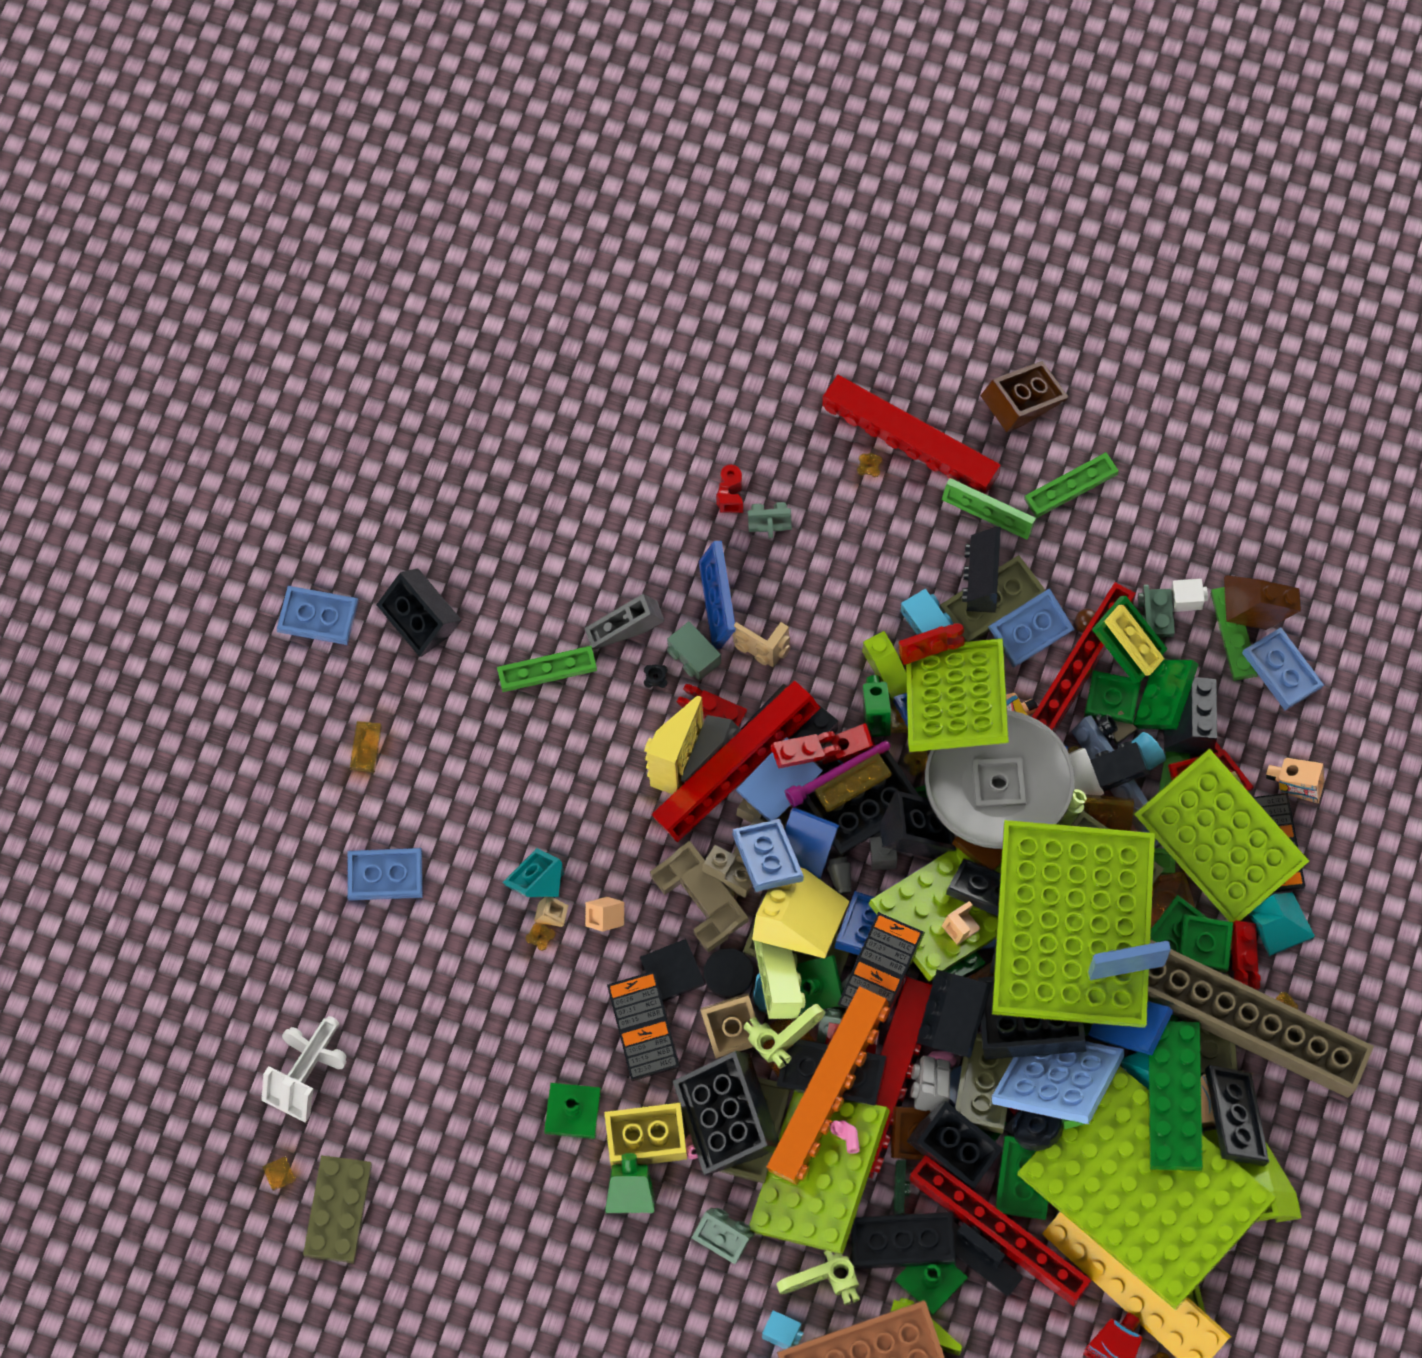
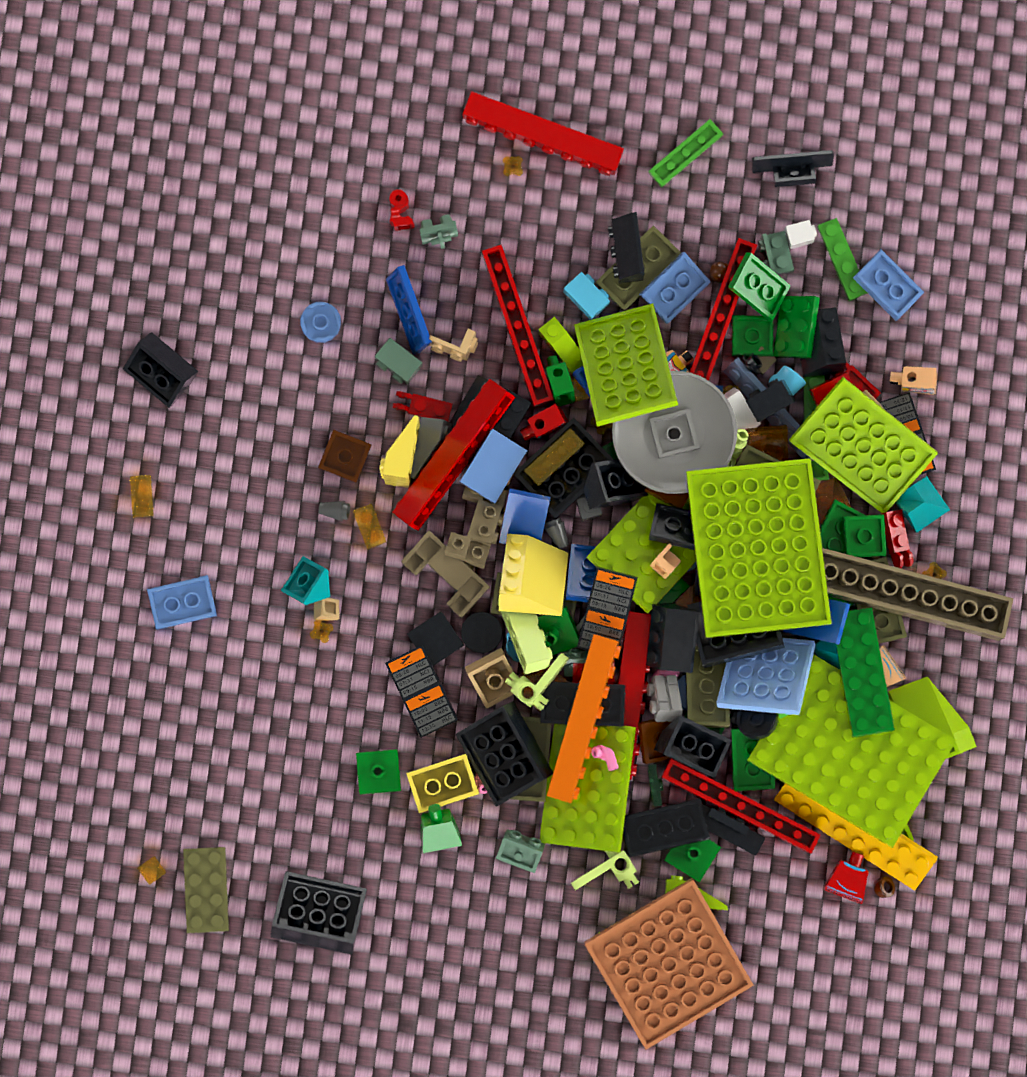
camera: 20 degrees left, 15 degrees up
white piece [261,1016,347,1123] -> none
medium blue tile [277,586,359,645] -> none
bright green plate [497,646,597,692] -> none
dark grey slope [585,594,665,650] -> none
light nougat panel [585,897,624,932] -> none
black plate [644,664,668,688] -> none
medium blue tile [732,819,804,892] -> none
medium azure brick [762,1310,804,1349] -> none
hinge [770,731,841,769] -> none
magenta piece [785,741,891,807] -> none
red hinge [898,623,965,665] -> none
bright green plate [942,478,1036,540] -> none
reddish brown slope [980,361,1069,432] -> none
medium blue tile [1088,941,1171,980] -> none
light yellow tile [1104,605,1165,675] -> none
black tile [1205,1065,1269,1166] -> none
reddish brown slope [1224,575,1301,630] -> none
none -> black slope [271,871,367,955]
none -> medium blue tile [300,302,341,343]
none -> reddish brown plate [318,429,372,484]
none -> dark grey cone [319,501,350,521]
none -> clear yellow plate [353,504,387,550]
none -> red brick [482,244,554,409]
none -> black bracket [752,150,834,187]

